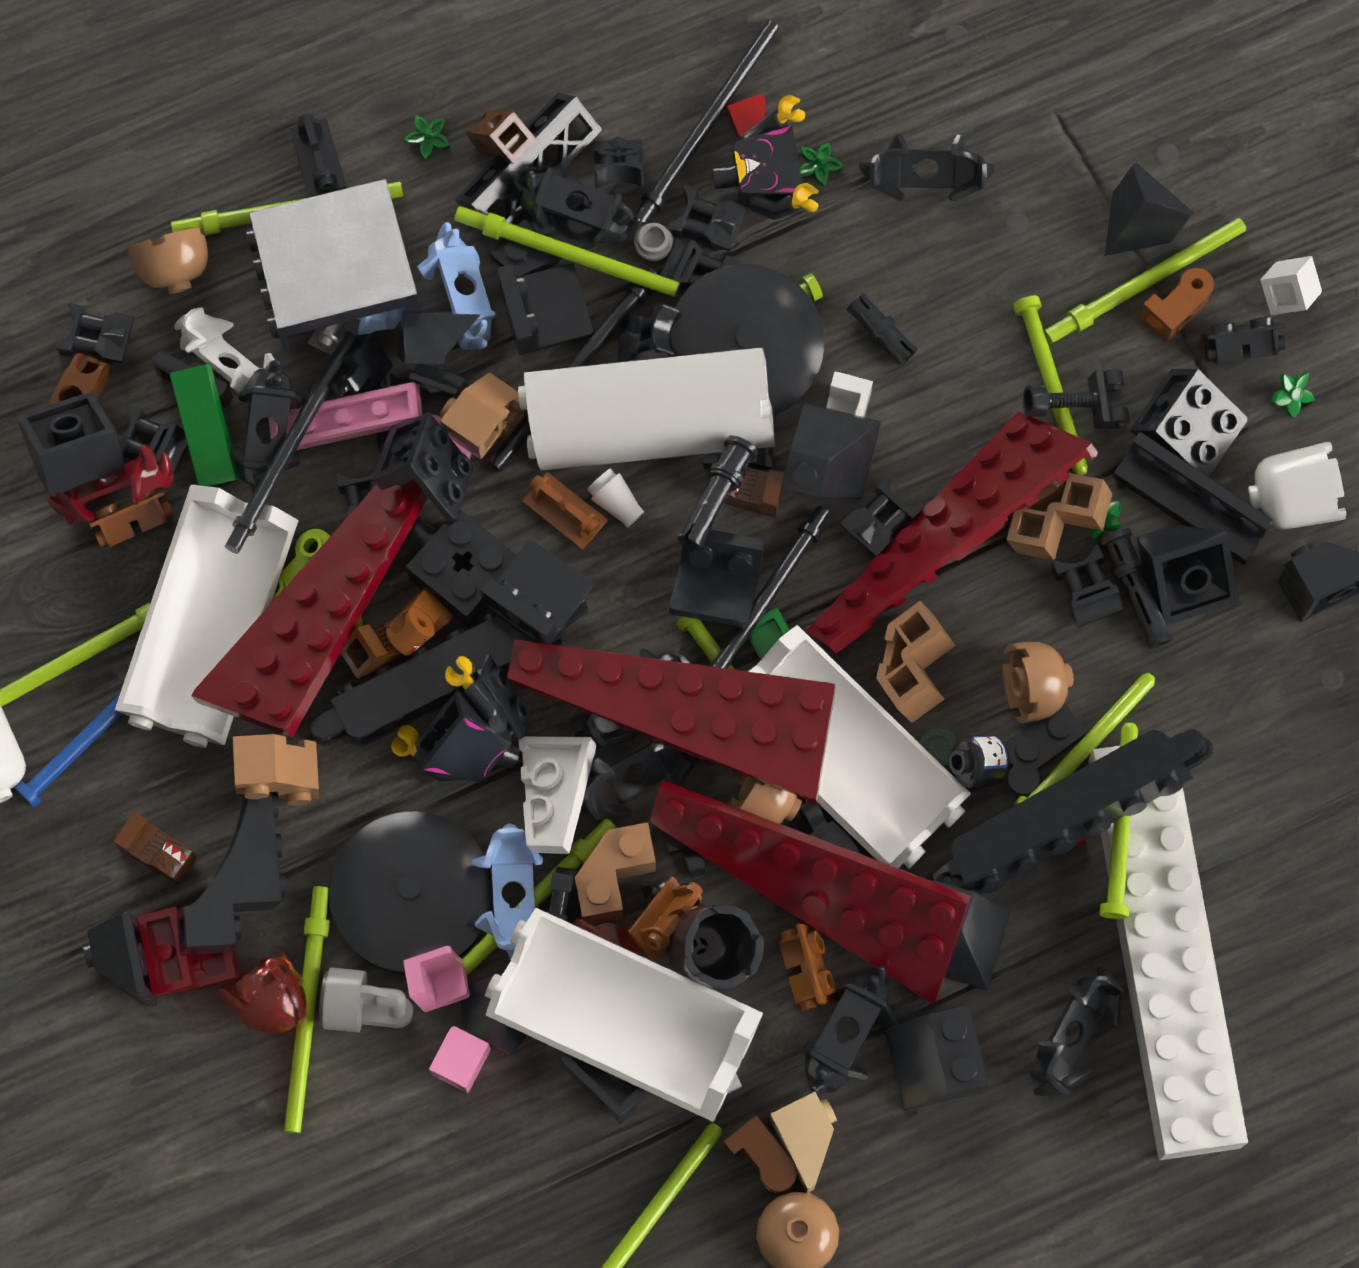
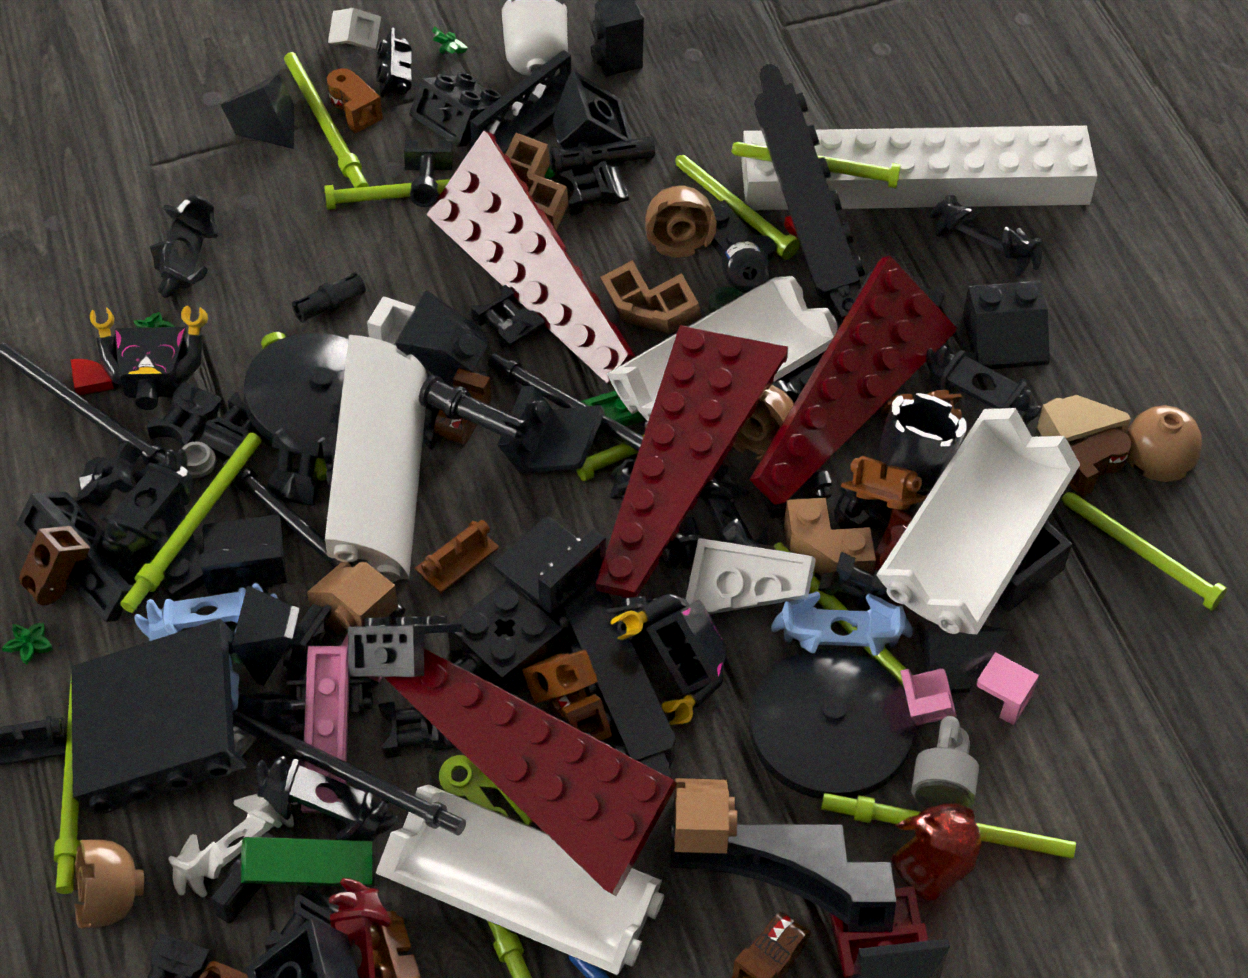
camera: 85 degrees left, 20 degrees down
white cone [587,469,644,528] -> none

